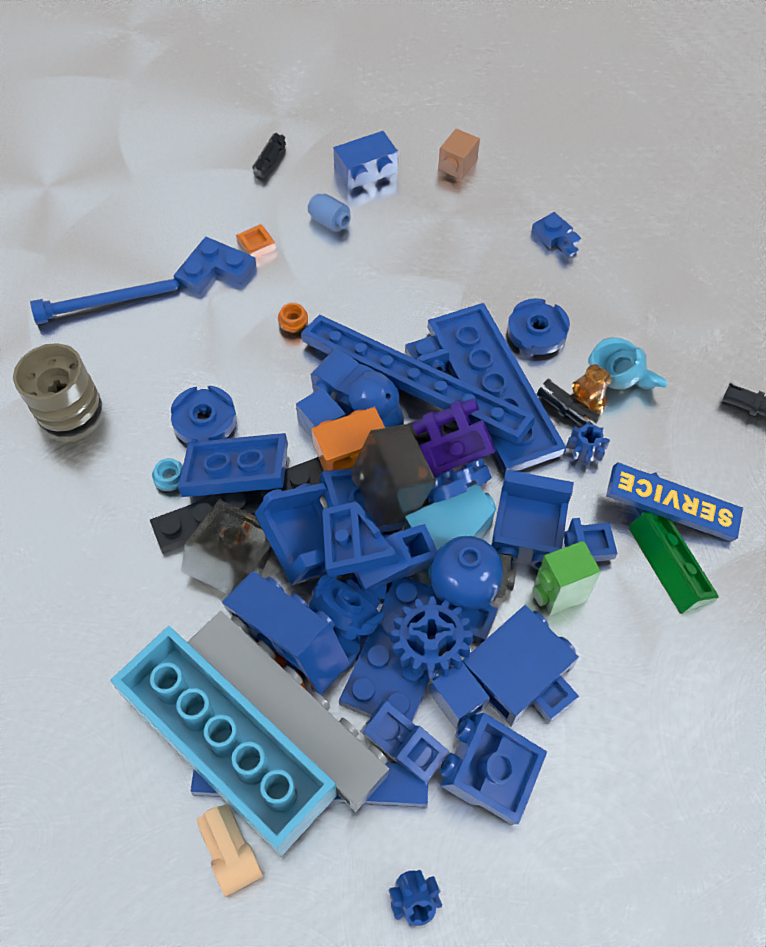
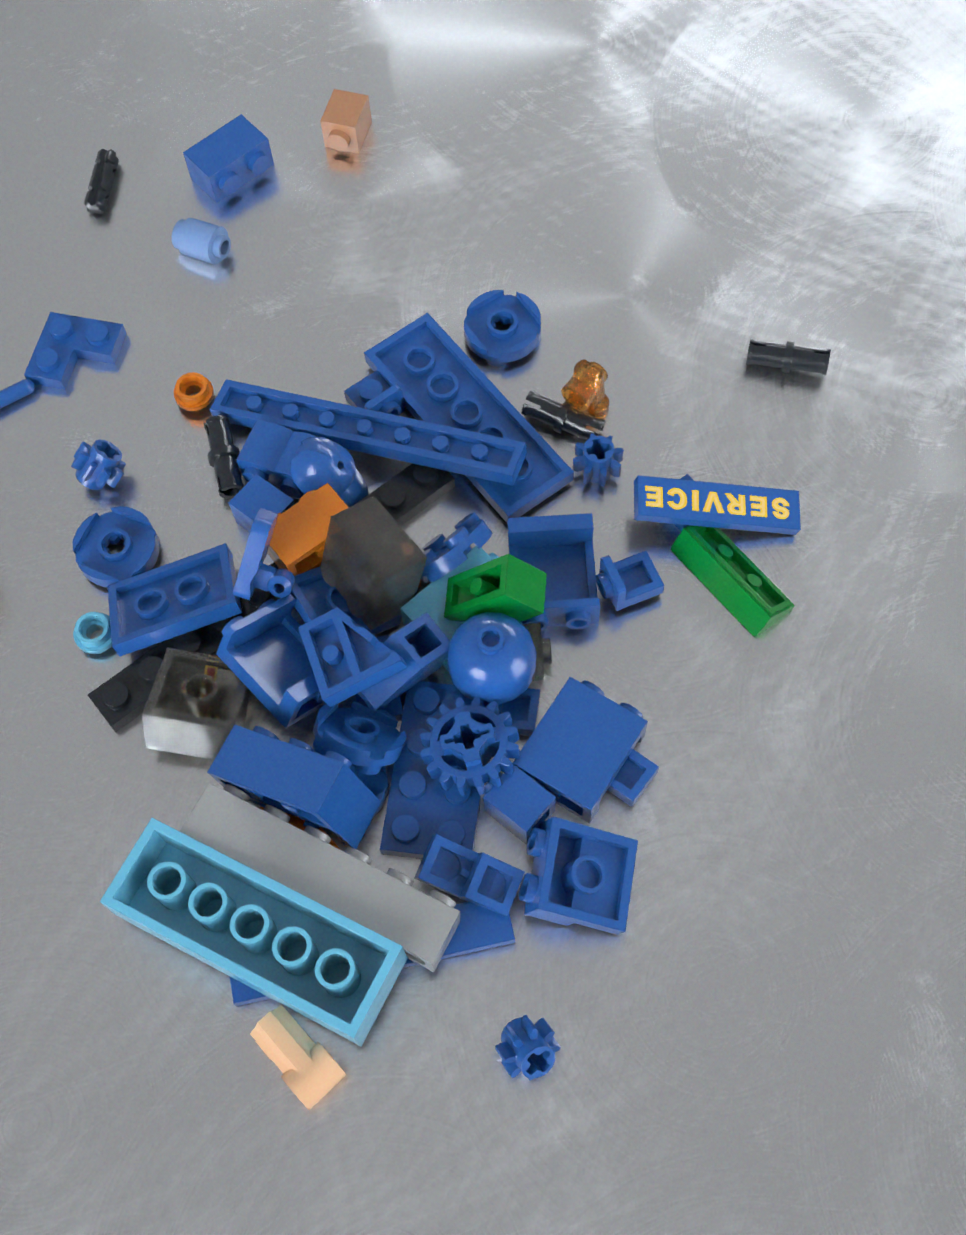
camera: 10 degrees left, 5 degrees up
orange tile [236,224,276,258] -> none
dark purple plate [413,398,496,476] -> none
blue plate [532,212,581,257] -> none
bright green brick [533,541,601,616] -> none
medium azure hair [588,337,668,390] -> none
none -> blue gear [71,439,126,490]
none -> black pin [204,415,244,499]
none -> blue piece [233,508,295,600]
none -> green slope [444,554,547,622]

